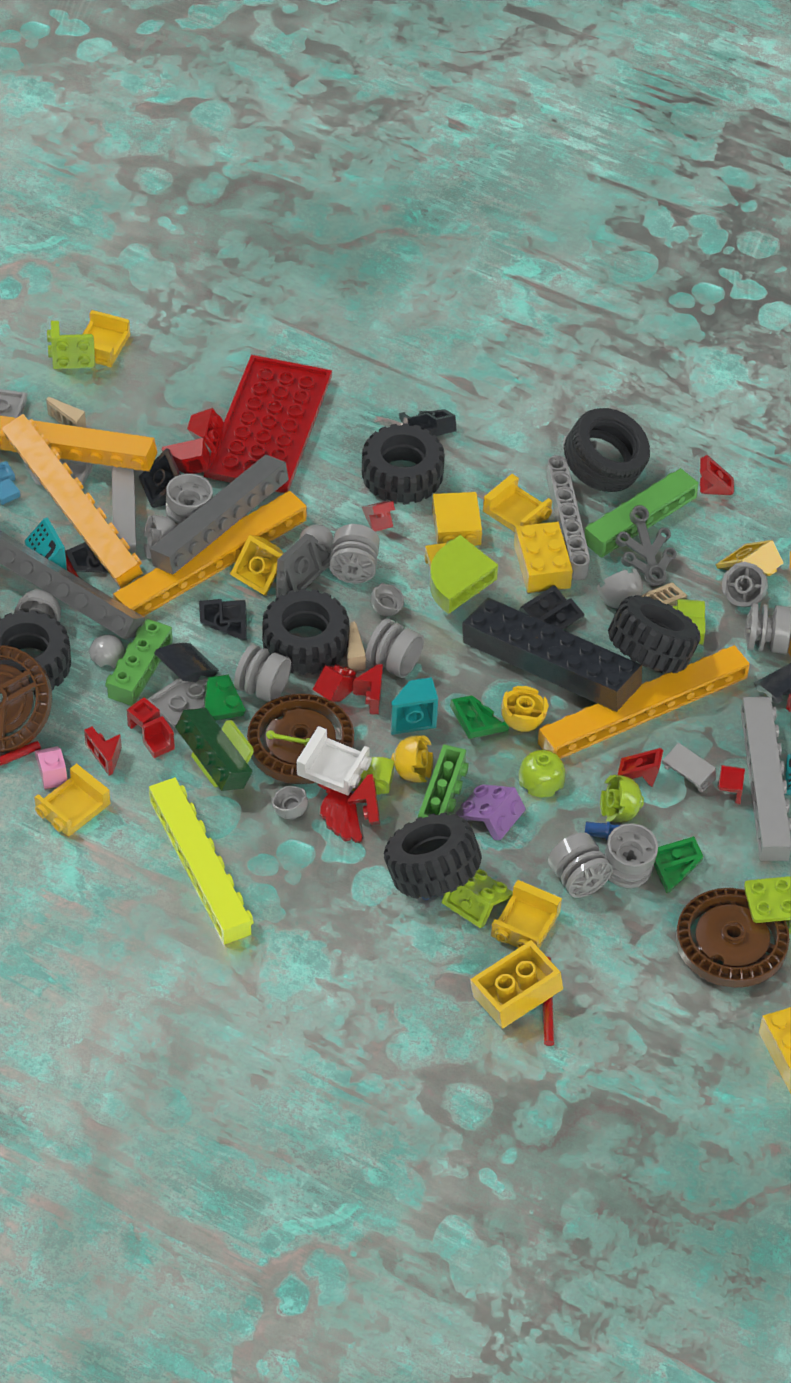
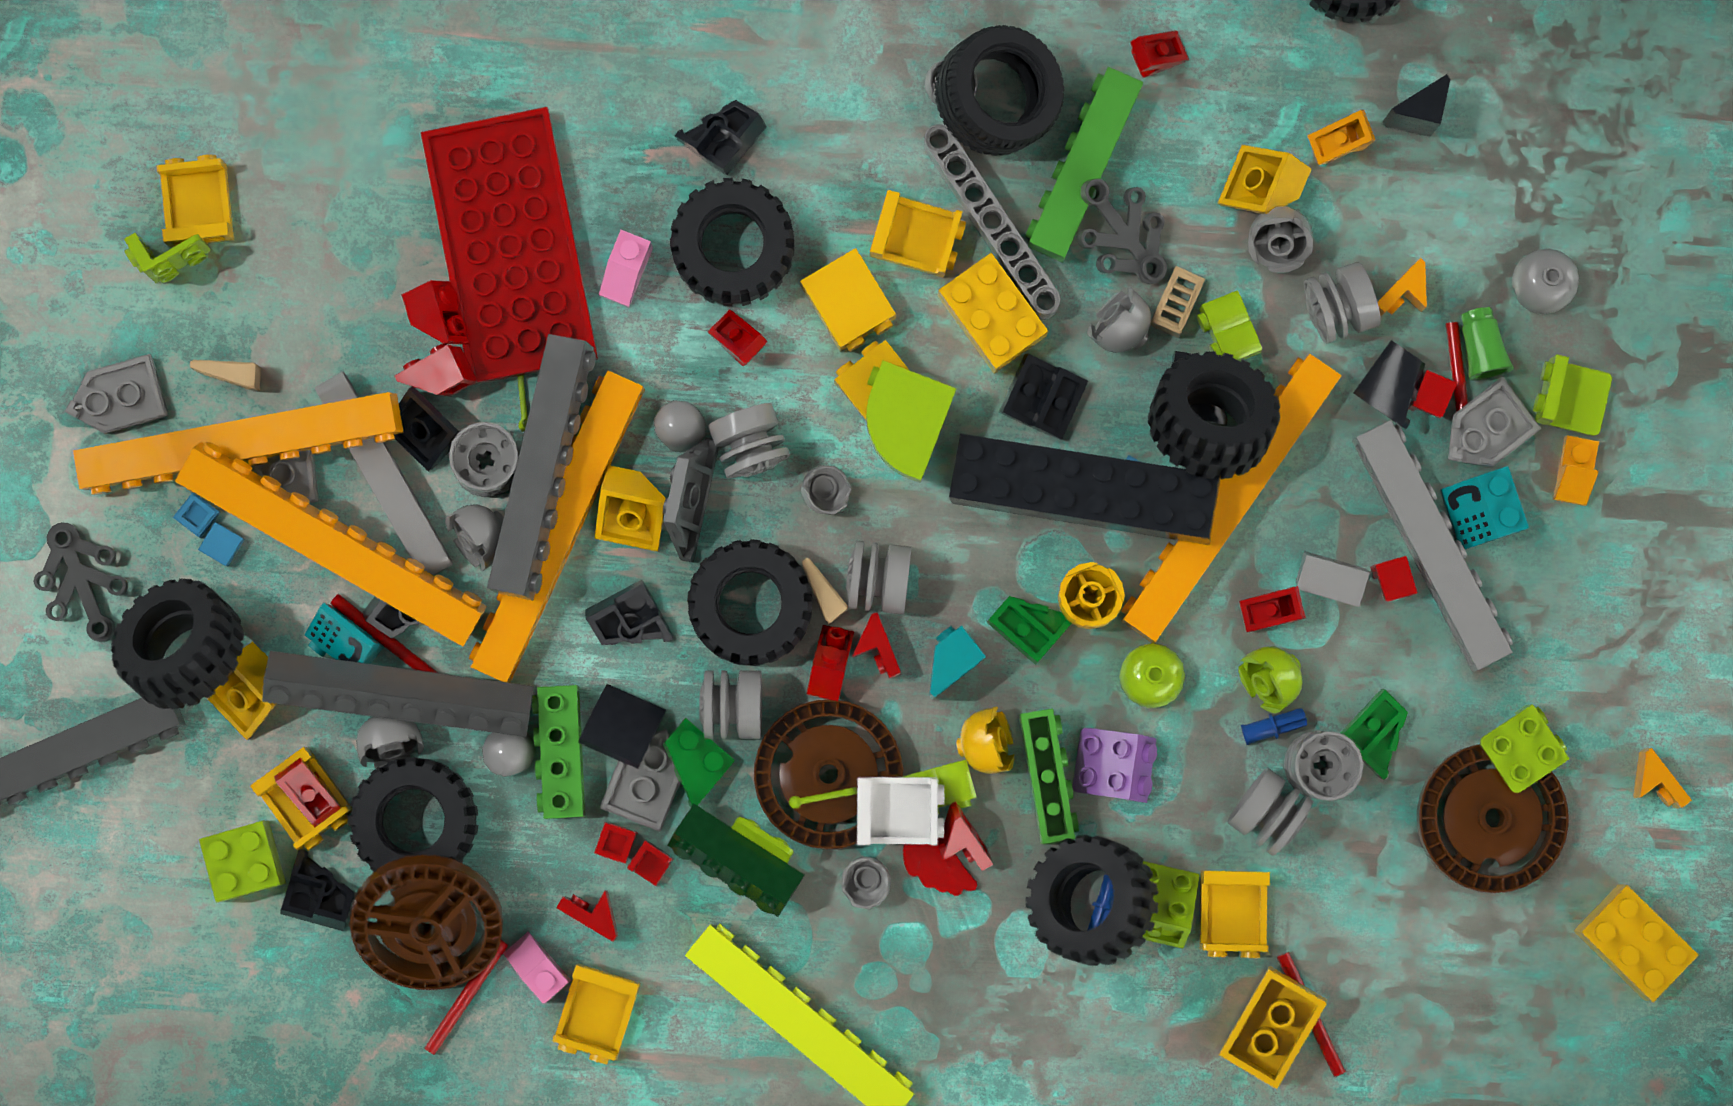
camera: 25 degrees left, 35 degrees up
none -> bright pink slope [599,230,653,307]

